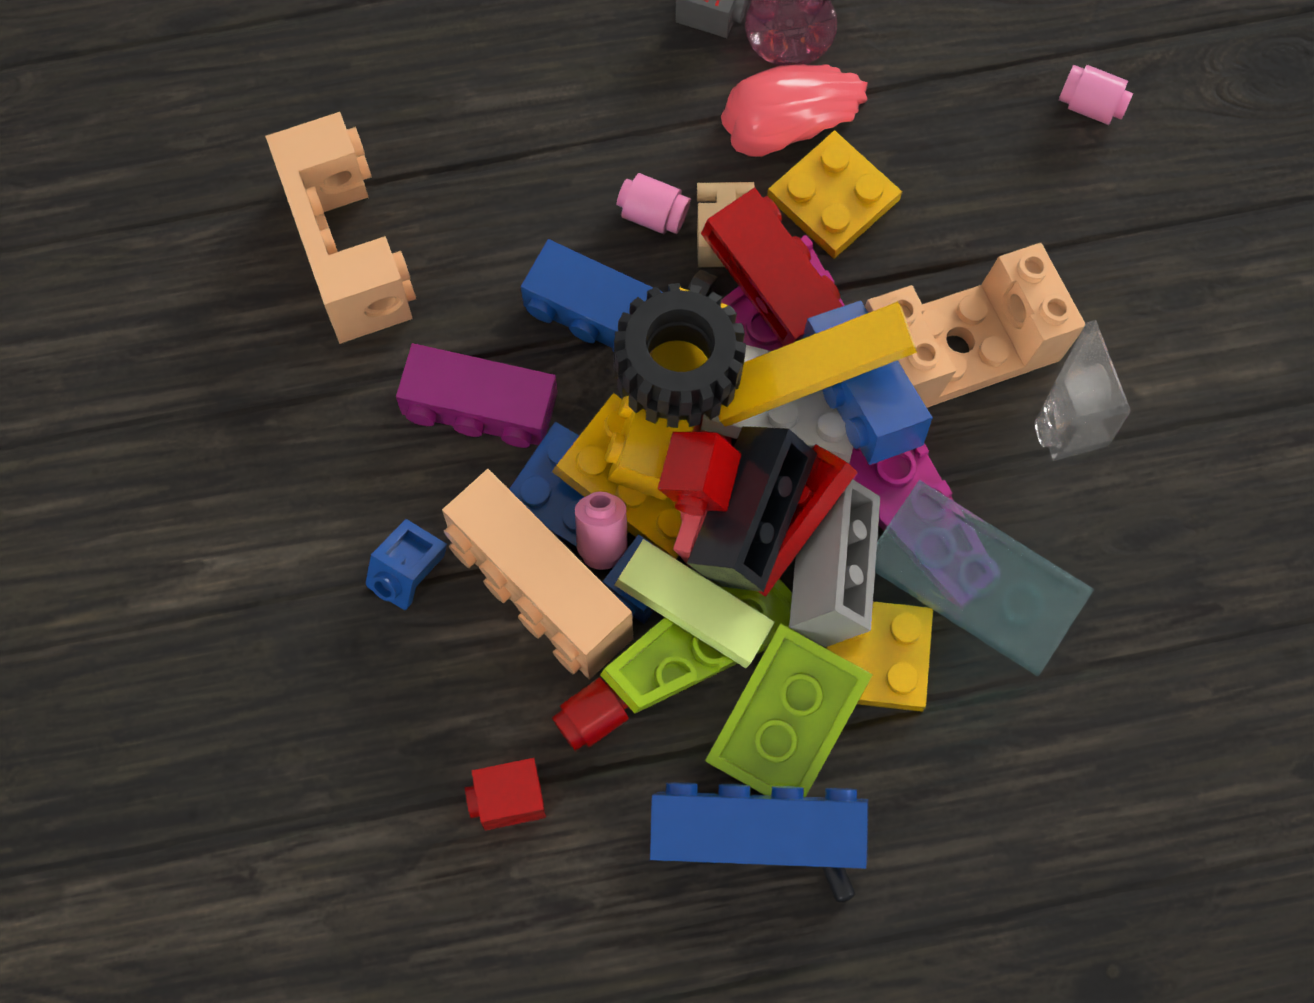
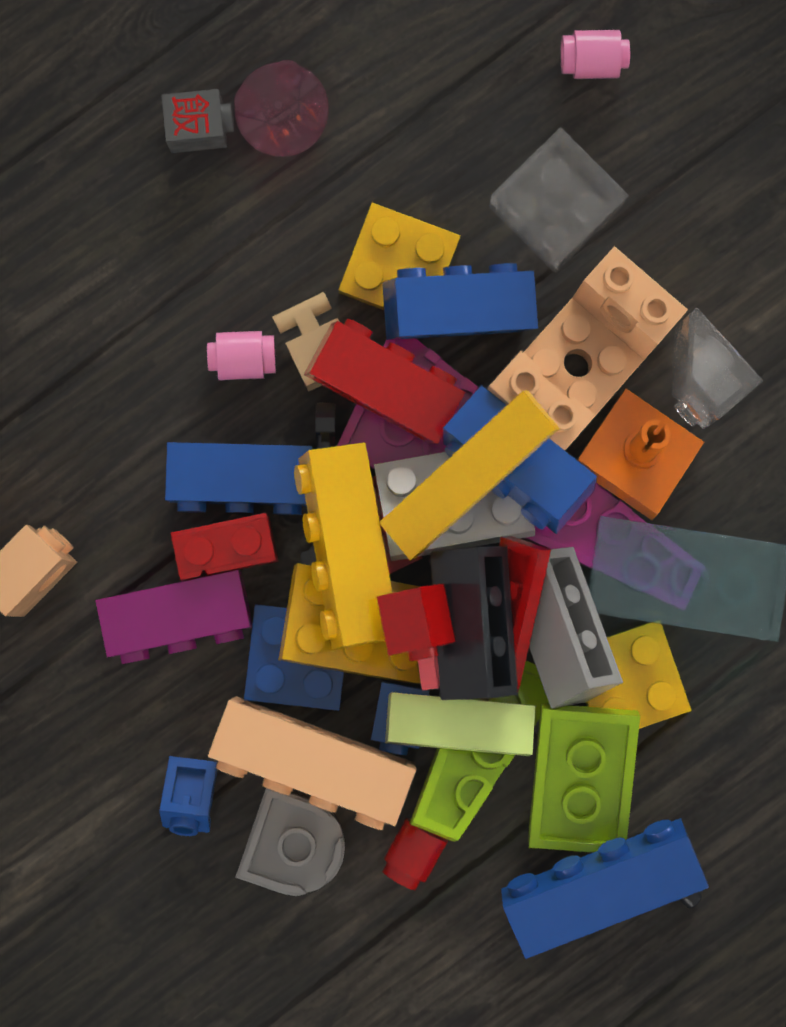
camera: 25 degrees left, 15 degrees up
red brick [465,758,546,831] -> none
bright pink brick [575,492,628,570] -> none
black tyre [613,283,746,428] -> none
coral hair [721,64,867,157] -> none
none -> red brick [171,513,279,581]
none -> light grey tile [235,788,345,896]
none -> blue brick [382,263,538,340]
none -> clear brick [489,127,629,273]
none -> orange tile [577,389,704,520]

